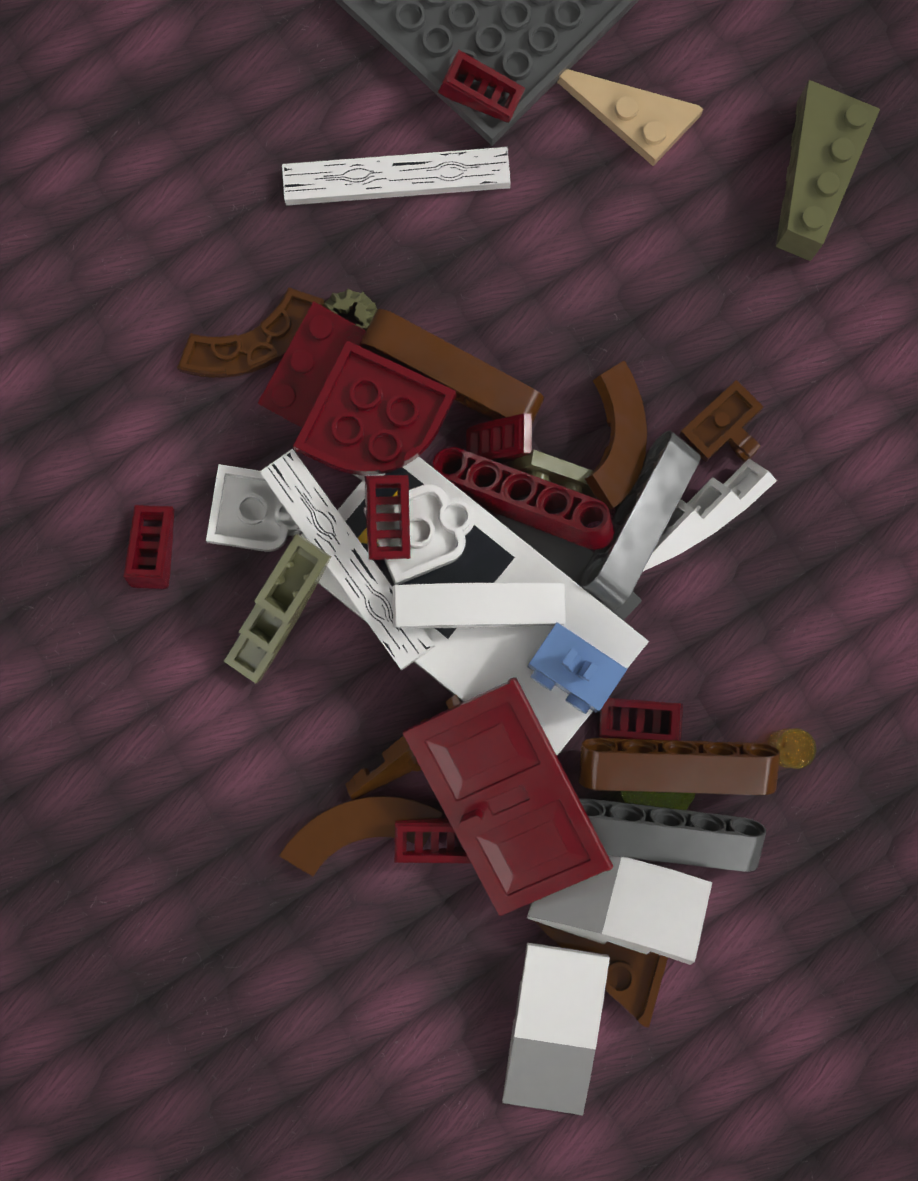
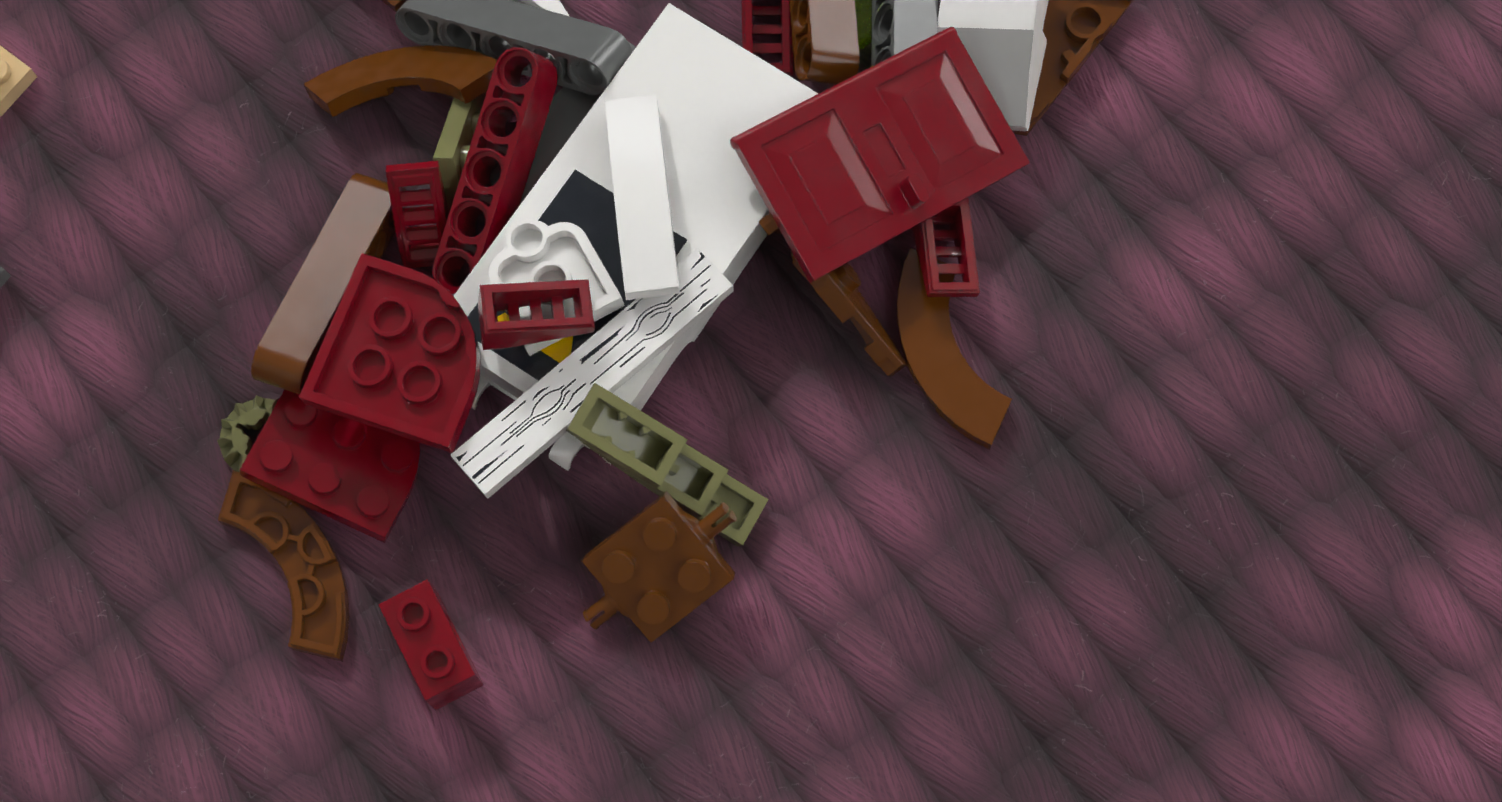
camera: 90 degrees left, 10 degrees down
dark red slope [123,505,175,589] -> none
white plate [206,464,302,552] -> none
white tile [282,147,511,206] -> none
slope [502,943,610,1115] -> none
medium blue brick [527,622,627,714] -> none
none -> dark red brick [378,579,484,710]
none -> reddish brown plate [582,491,737,643]

